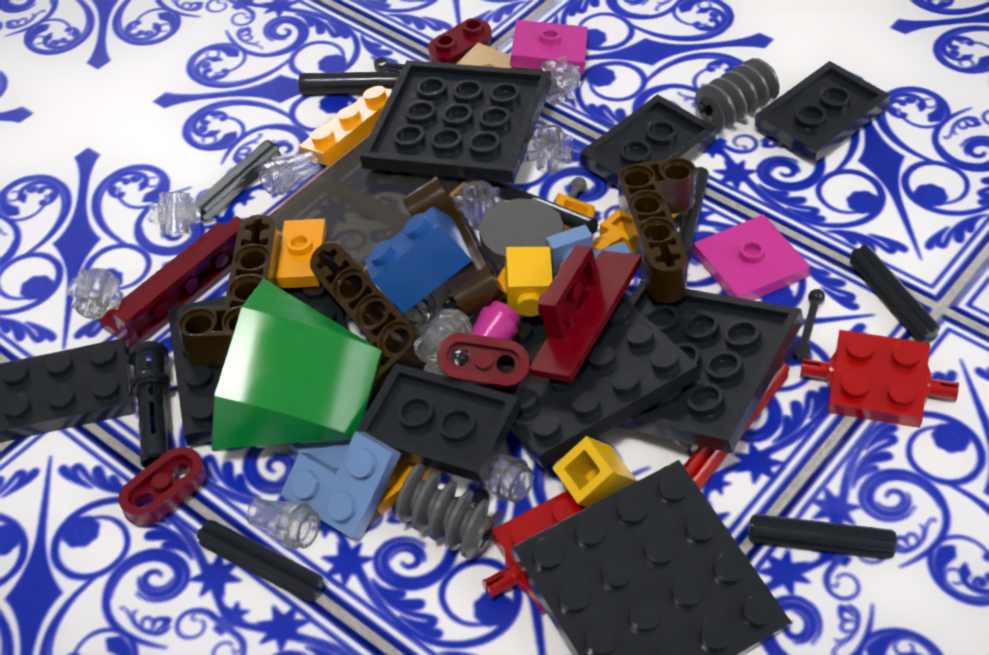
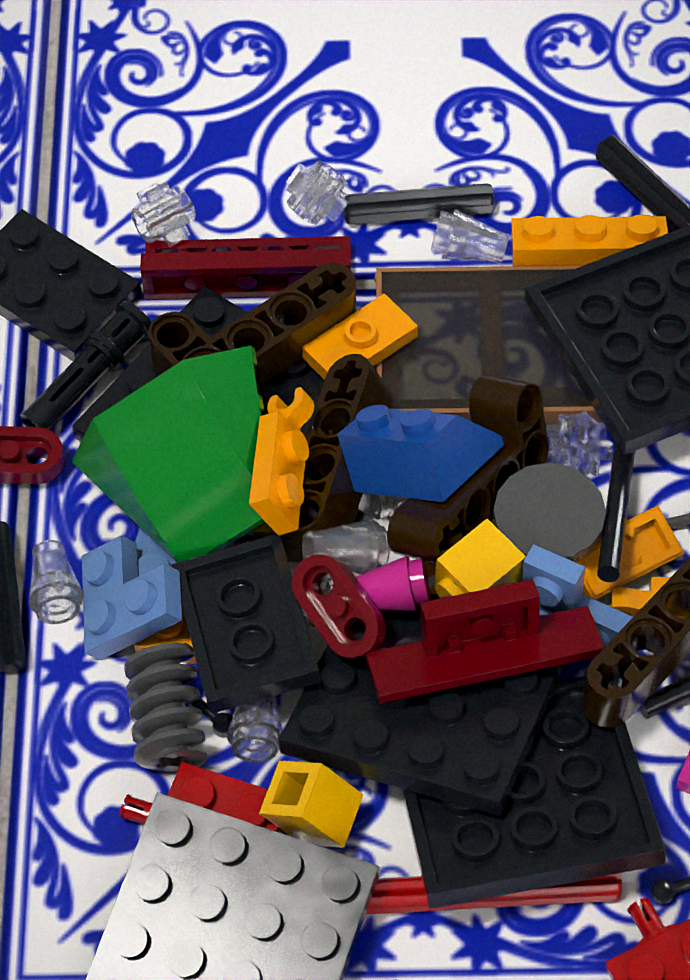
camera: 50 degrees right, 10 degrees up
none -> light orange plate [249,387,315,535]

